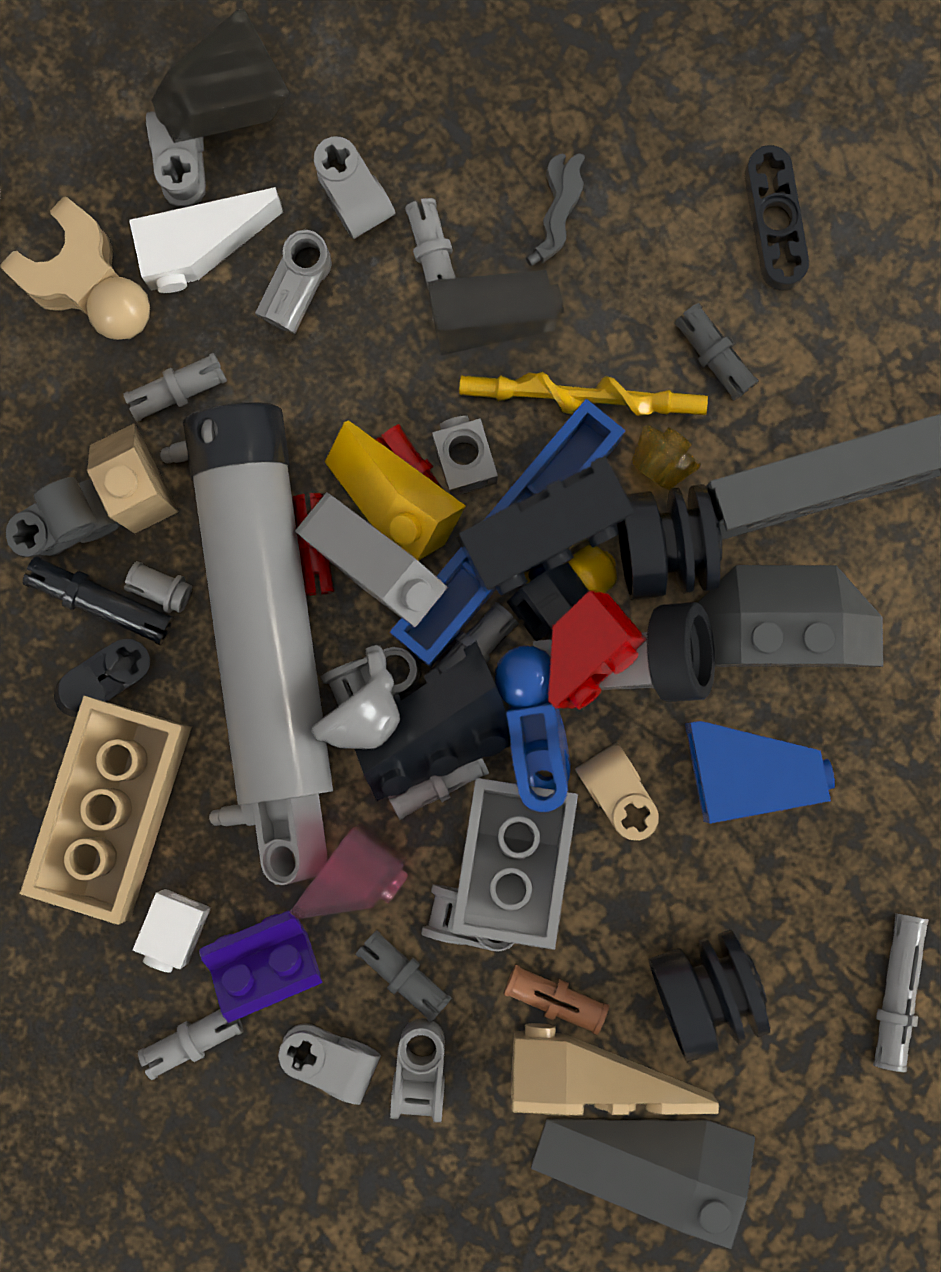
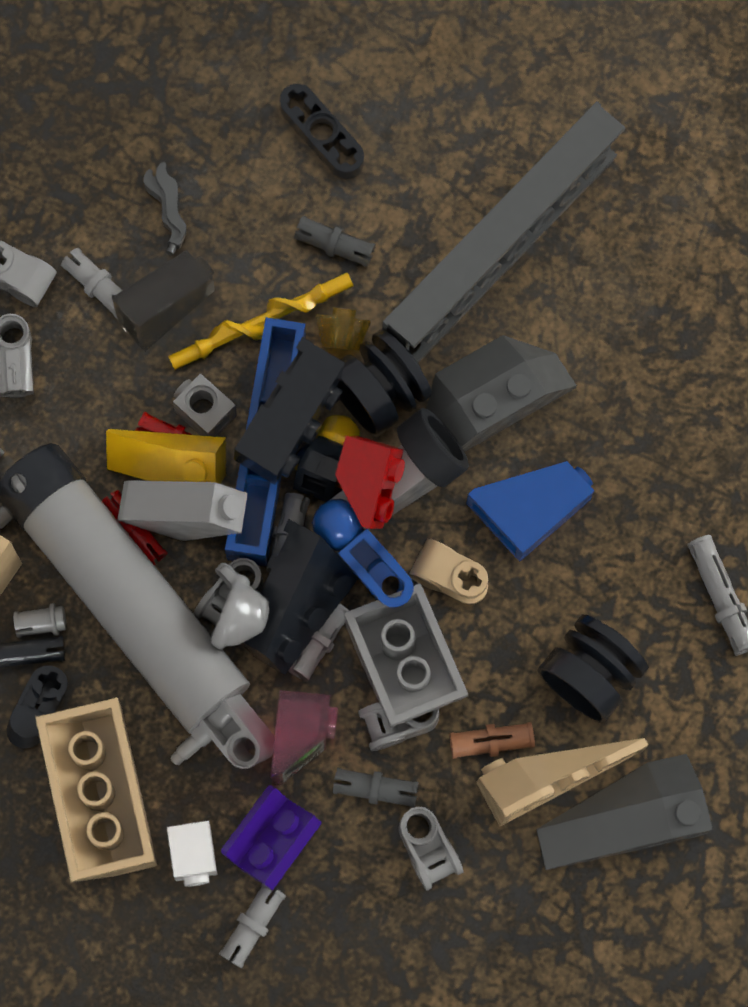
camera: 40 degrees left, 10 degrees down
light grey piece [279,1023,381,1105] -> none

